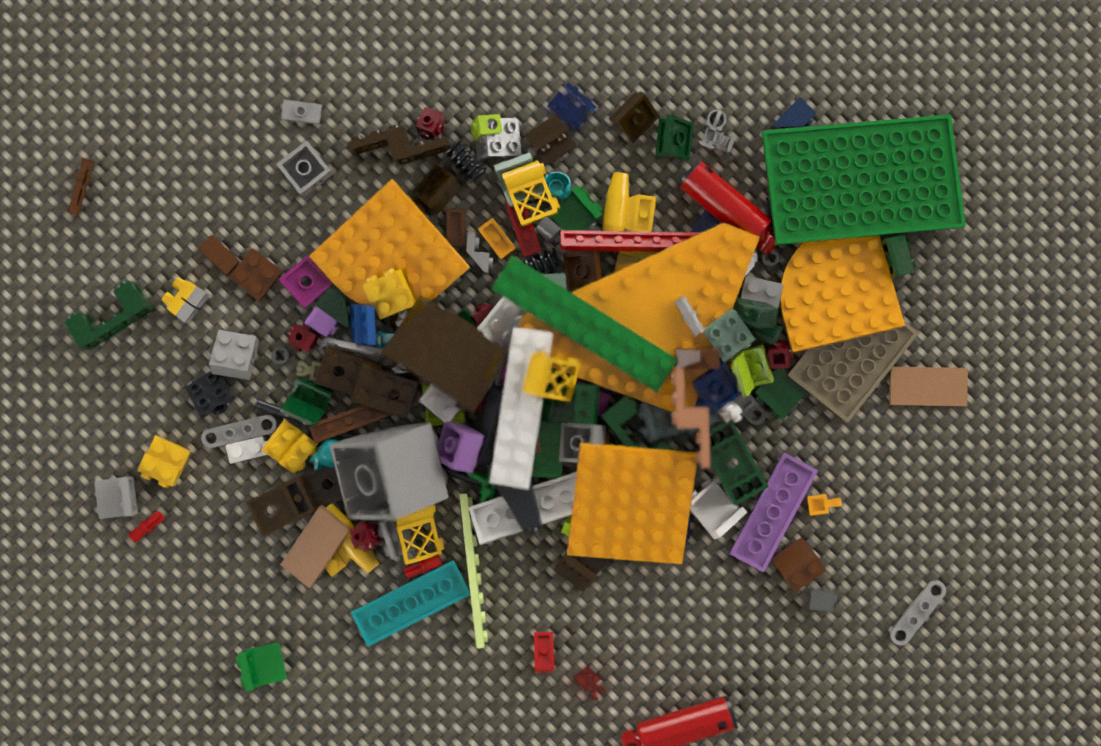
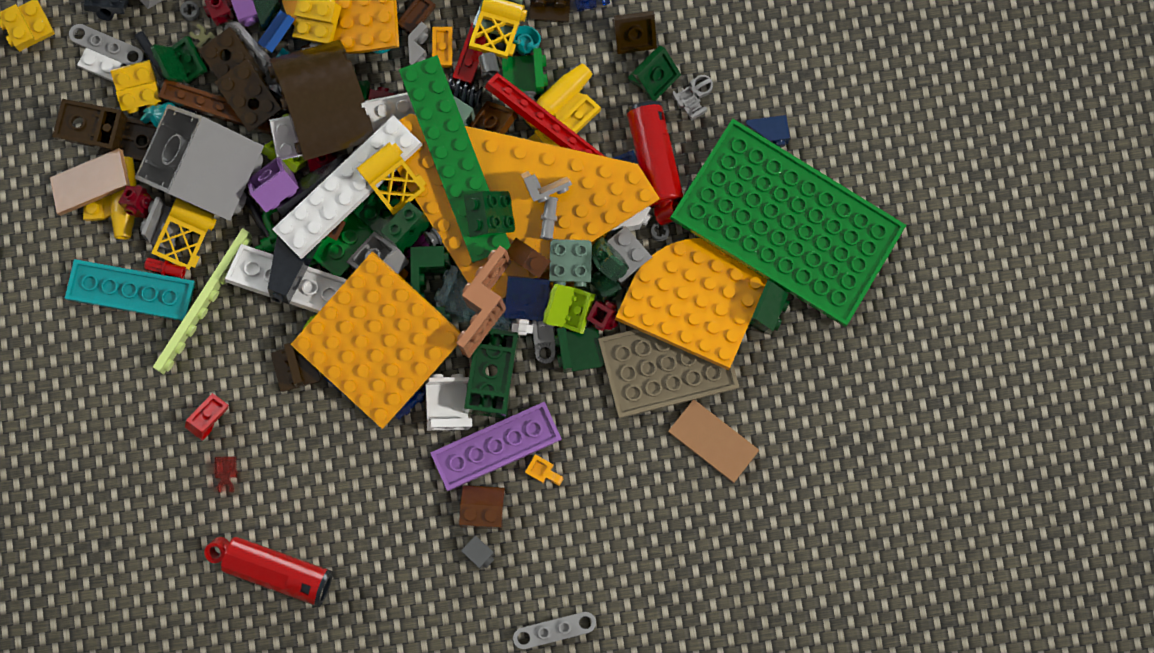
camera: 35 degrees right, 10 degrees down
none -> dark grey bush [424,228,442,246]
none -> dark green bracket [464,191,515,237]
none -> light grey bracket [521,171,572,203]

